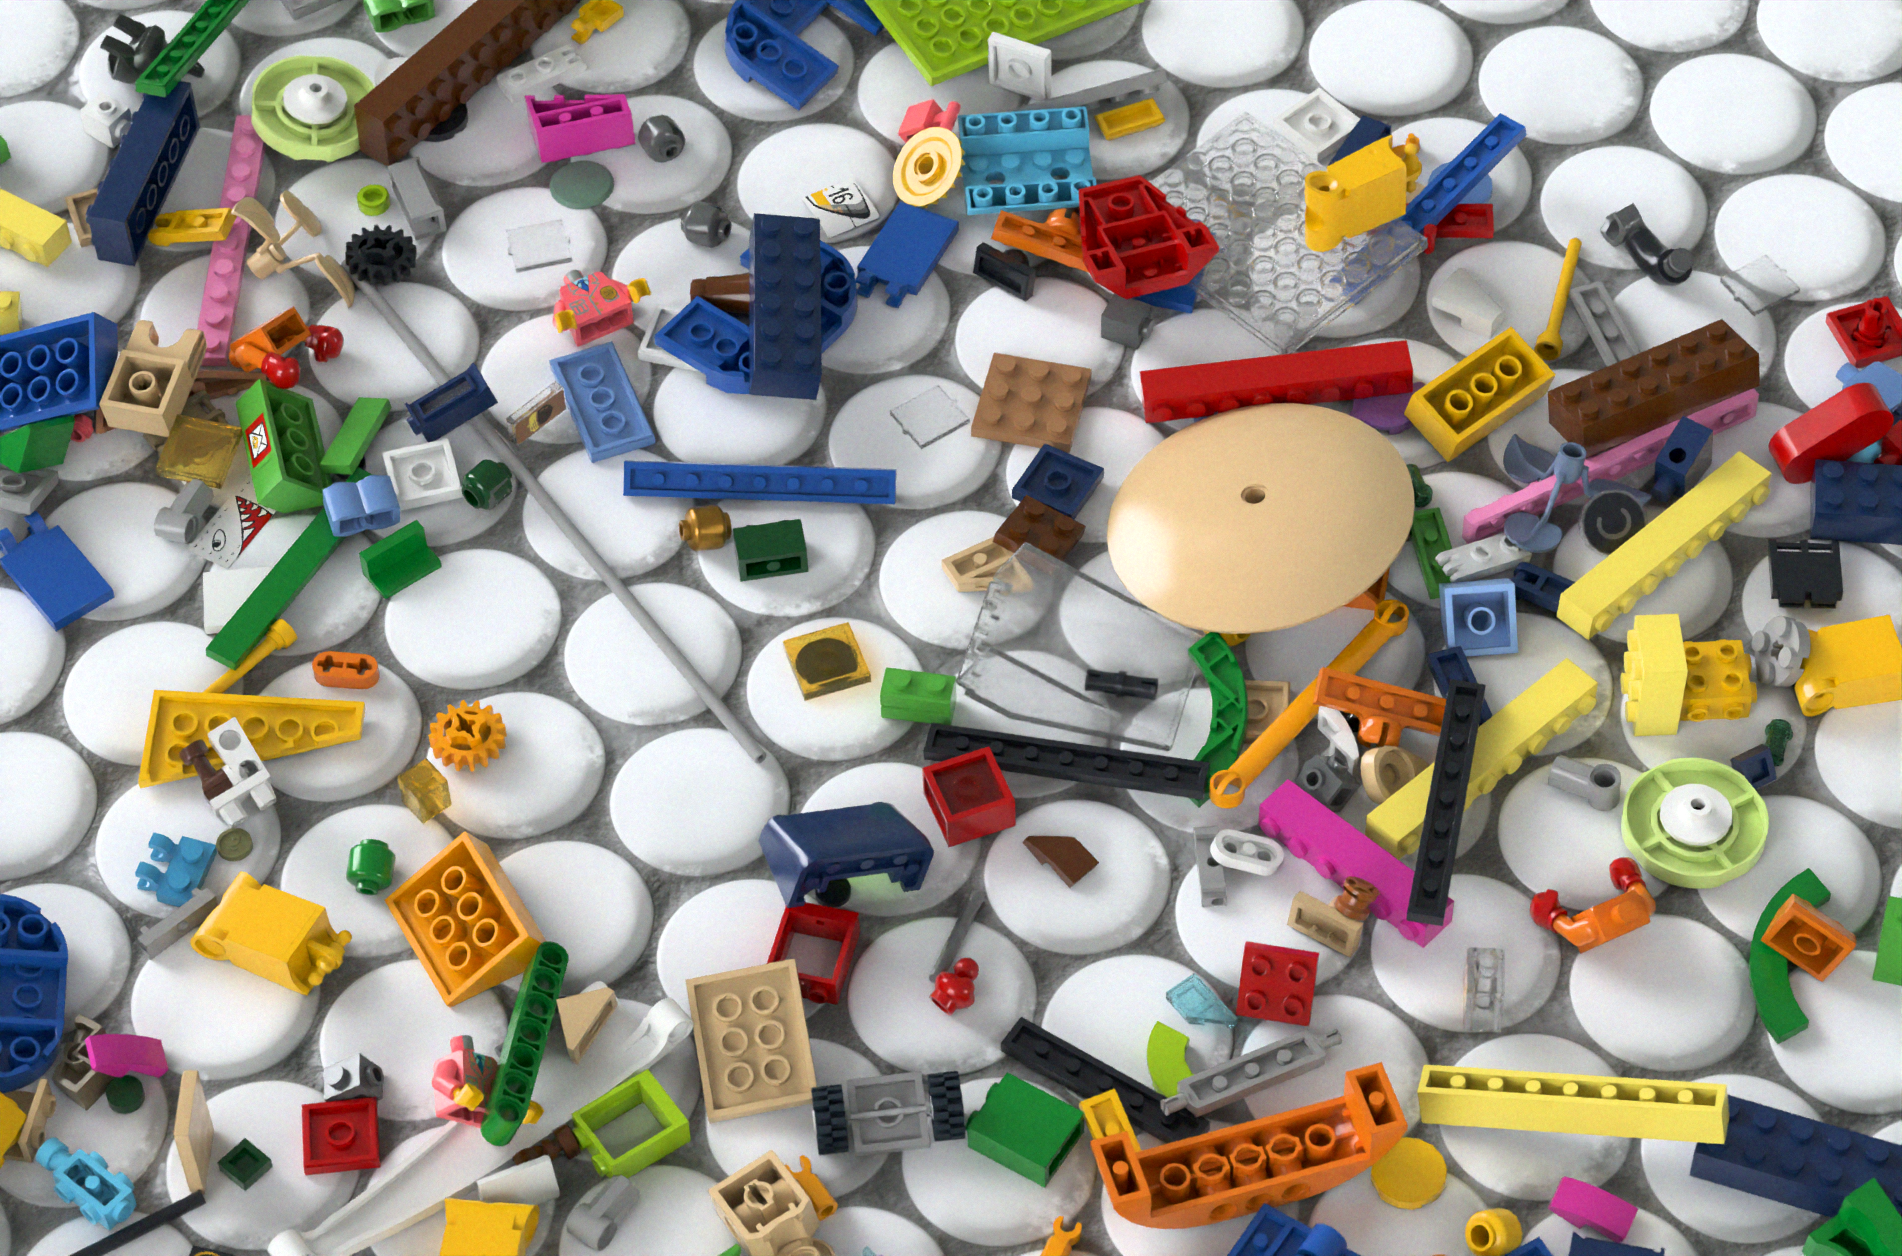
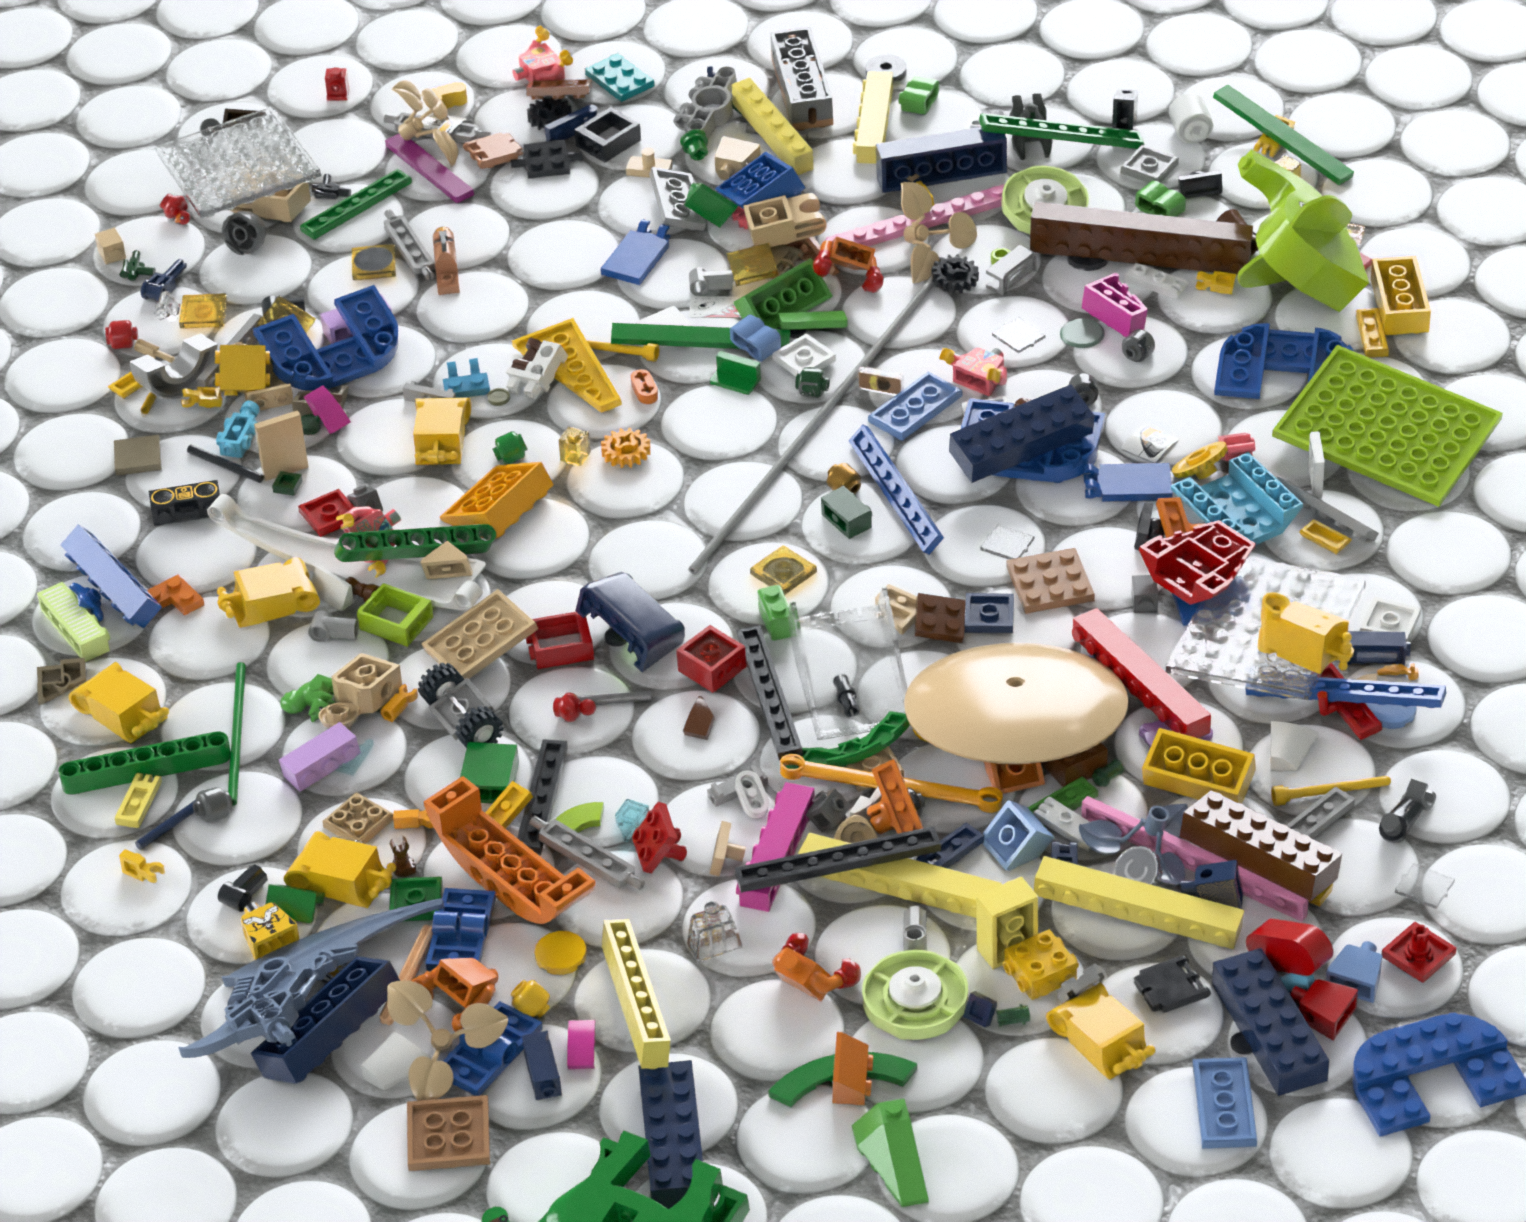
camera: 65 degrees right, 10 degrees down
dark blue window [405,362,498,442] -> none
dark orange wheel [1334,876,1379,921] -> none

